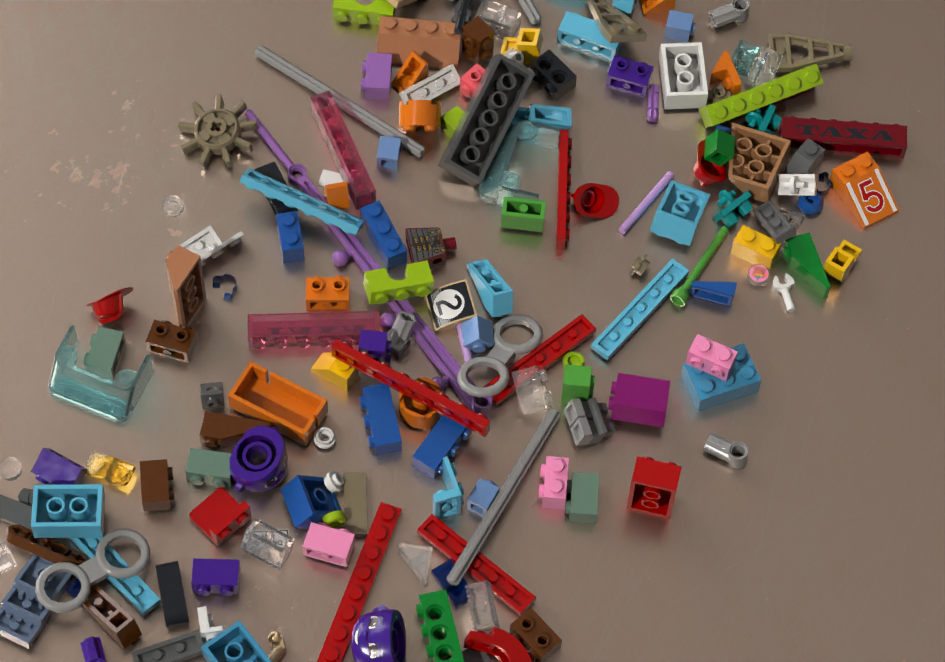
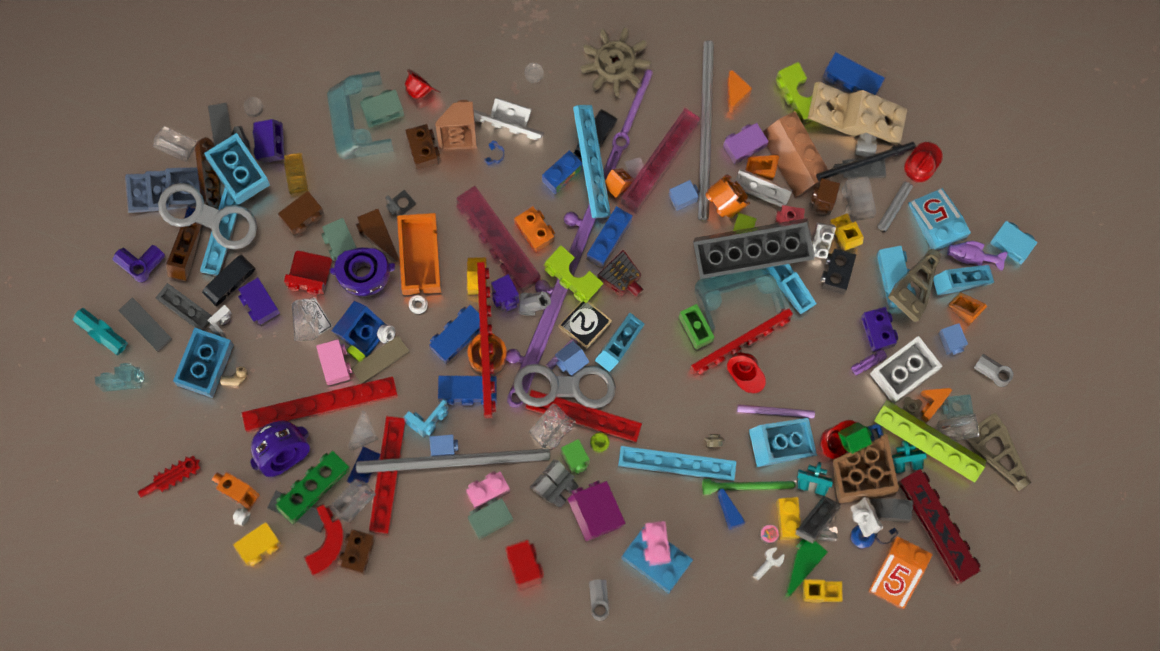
camera: 55 degrees right, 15 degrees up
none -> orange slope [728,71,752,112]

